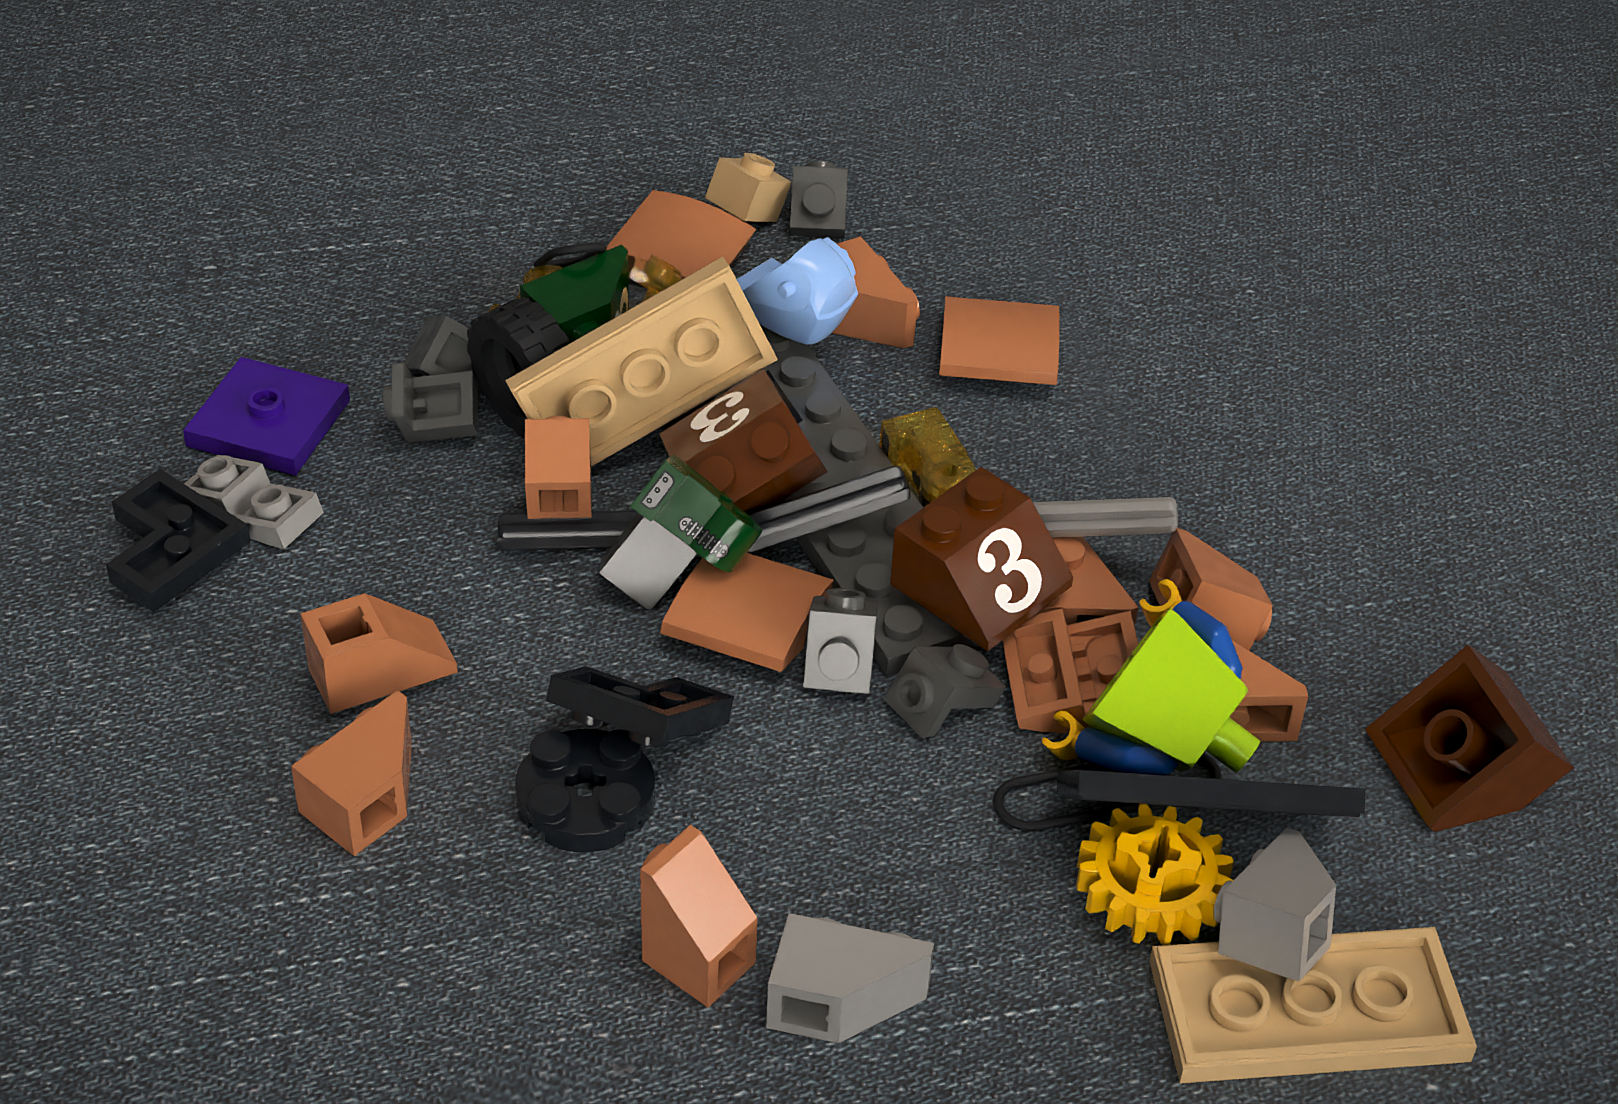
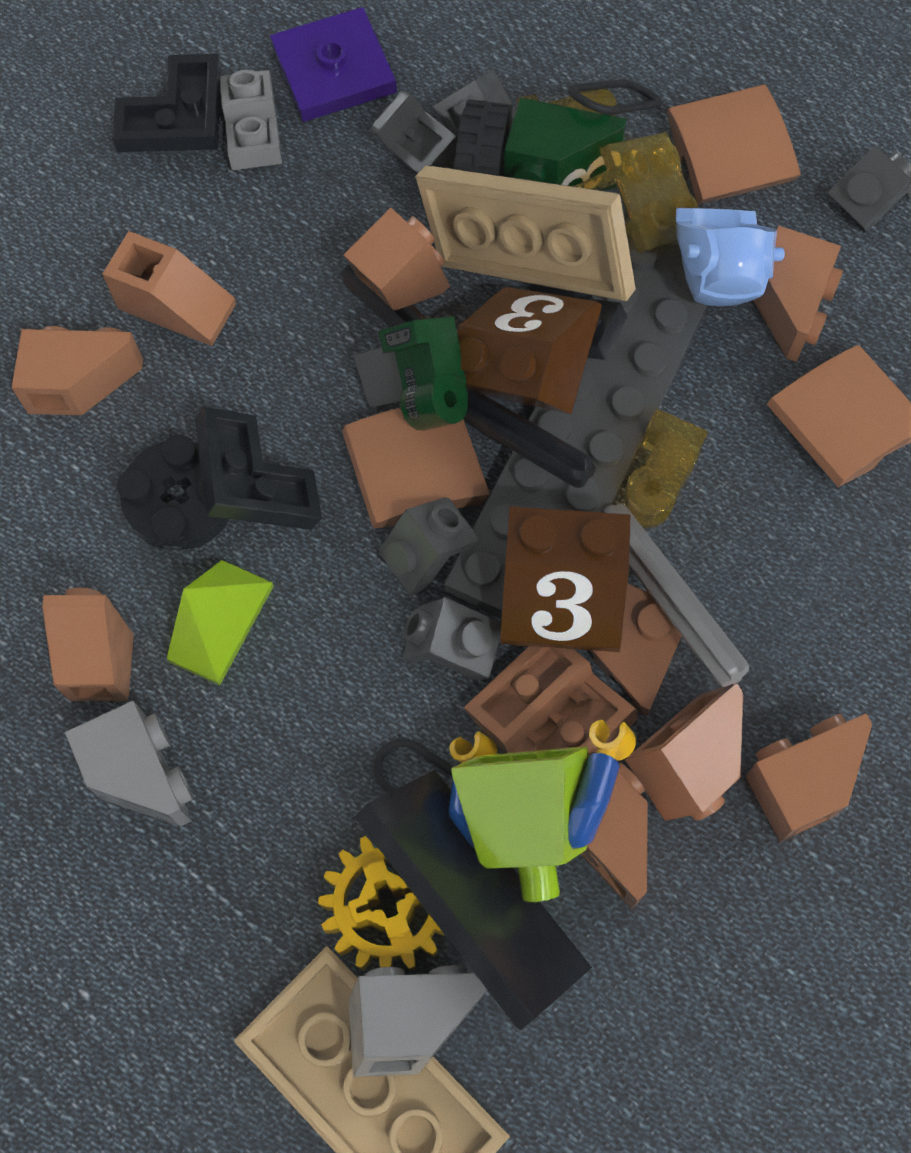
camera: 55 degrees right, 25 degrees up
tan plate [705,153,792,222] -> none
reddish brown slope [1365,645,1574,832] -> none
none -> lime slope [167,560,274,686]
none -> nougat slope [745,713,872,842]

